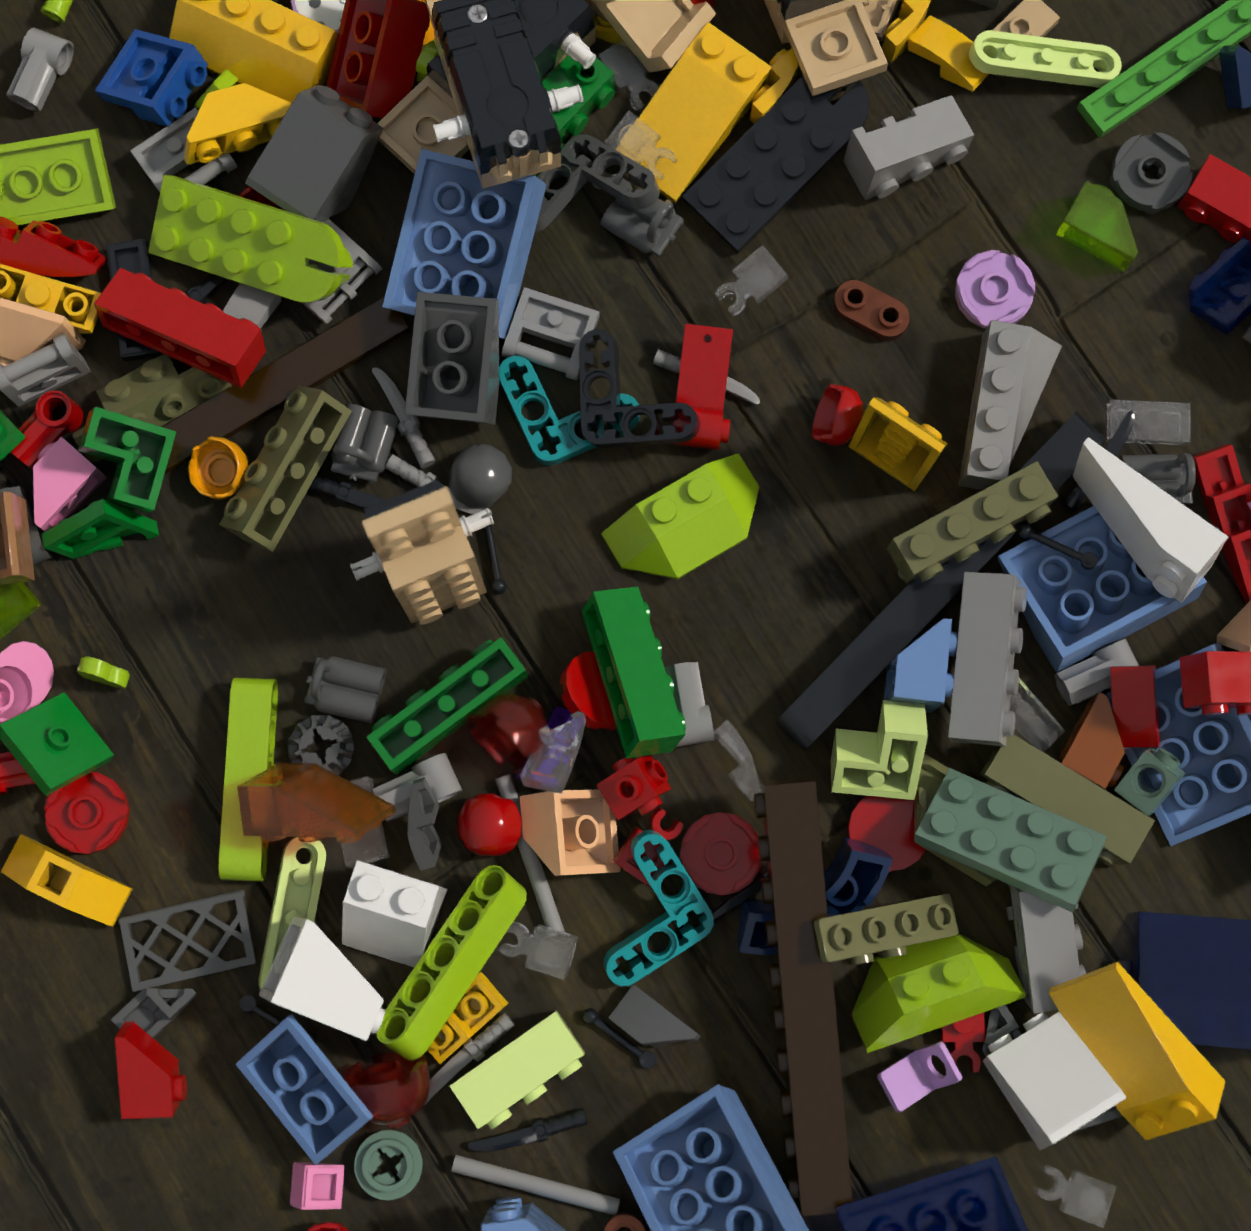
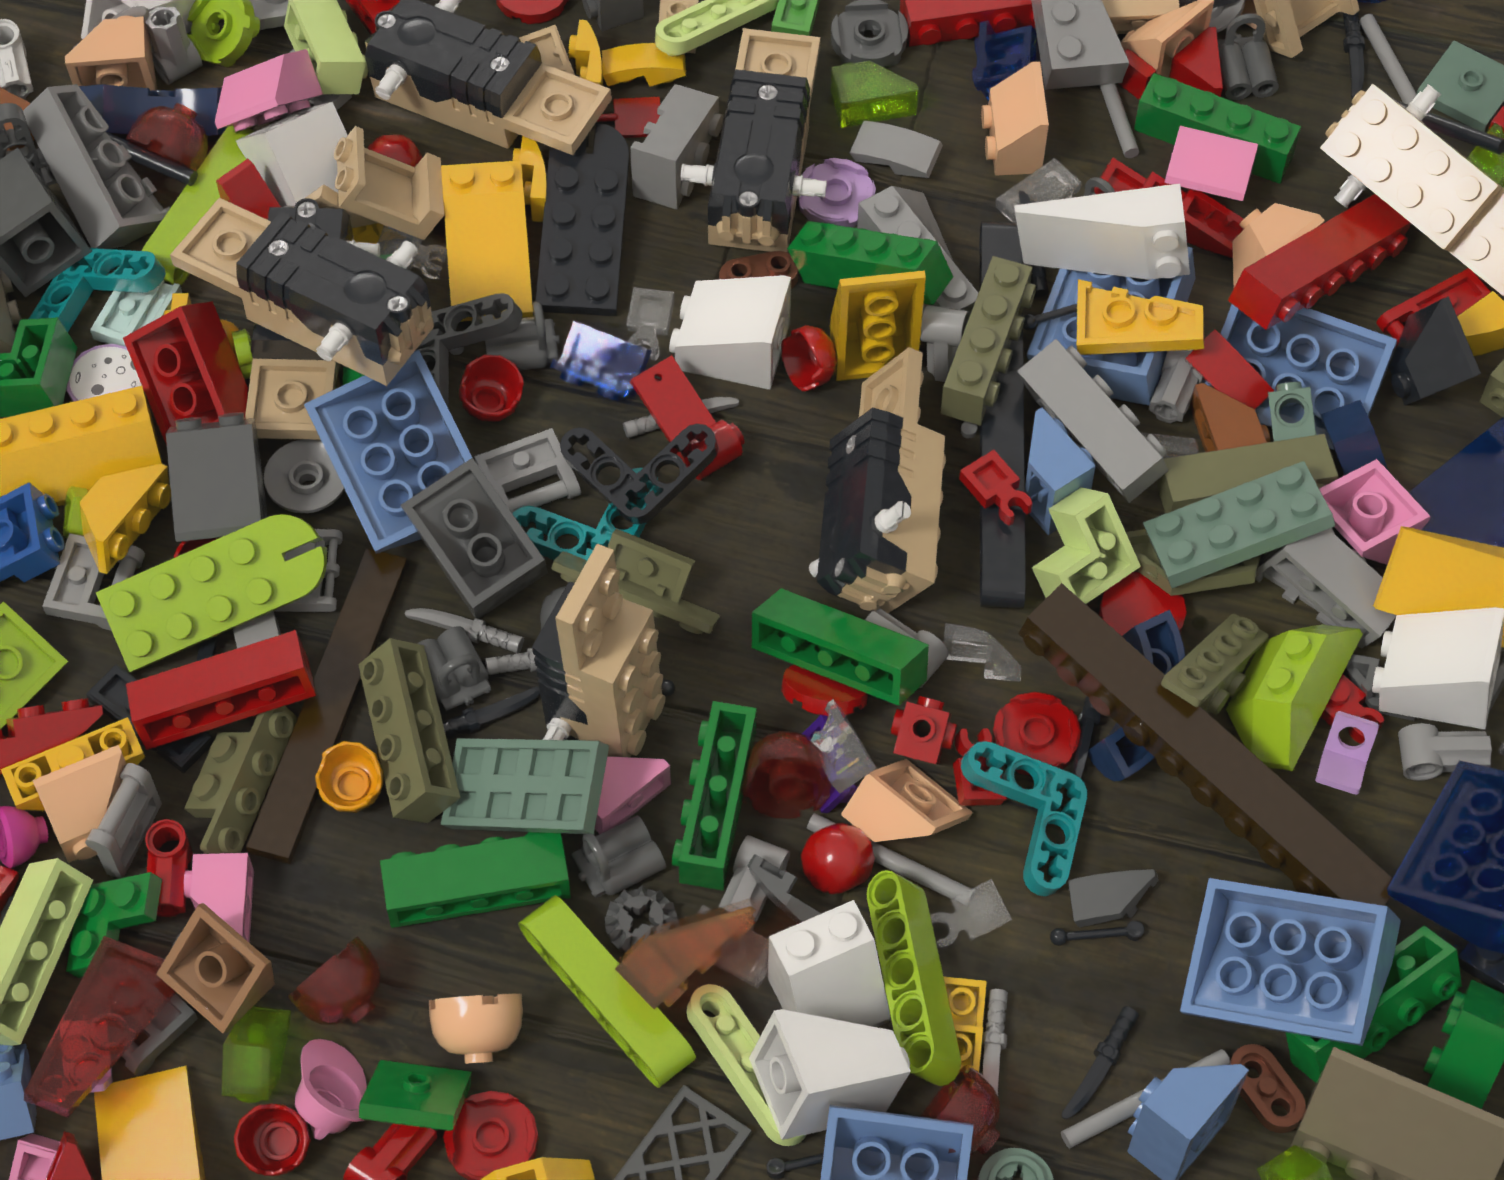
camera: 40 degrees left, 20 degrees down
green wing [42,499,159,559] -> none
lime tile [77,656,130,689] -> none
green brick [78,406,176,514] -> none
yellowish green brick [450,1010,585,1130] -> none
lime wedge [601,453,759,580] -> none
clear plate [604,111,678,180] -> none
none -> light grey dish [264,439,345,513]
none -> clear red cylinder [287,936,381,1025]
none -> green brick [380,832,571,928]
none -> light nougat cylinder [429,994,523,1064]
none -> sand green plate [441,738,609,834]
none -> red hair [459,355,524,422]
none -> clear blue bracket [550,321,652,401]
none -> olive bracket [551,529,720,634]
none -> bright pink slope [595,756,671,834]
none -> red piece [597,97,660,138]
none -> white slope [669,275,791,390]
none -> black piece [681,28,827,253]
none -> green brick [787,221,953,305]
none -> piece [809,347,946,613]
none -> light grey slope [850,120,943,178]
none -> light grey piece [920,305,970,382]
none -> red plate [959,450,1032,526]
none -> light nougat slope [981,61,1049,176]
none -> yellow wing [1076,279,1204,355]
none -> bright pink slope [1319,459,1431,565]
none -> dark blue slope [1320,400,1388,476]
none -> light grey piece [1398,723,1492,781]

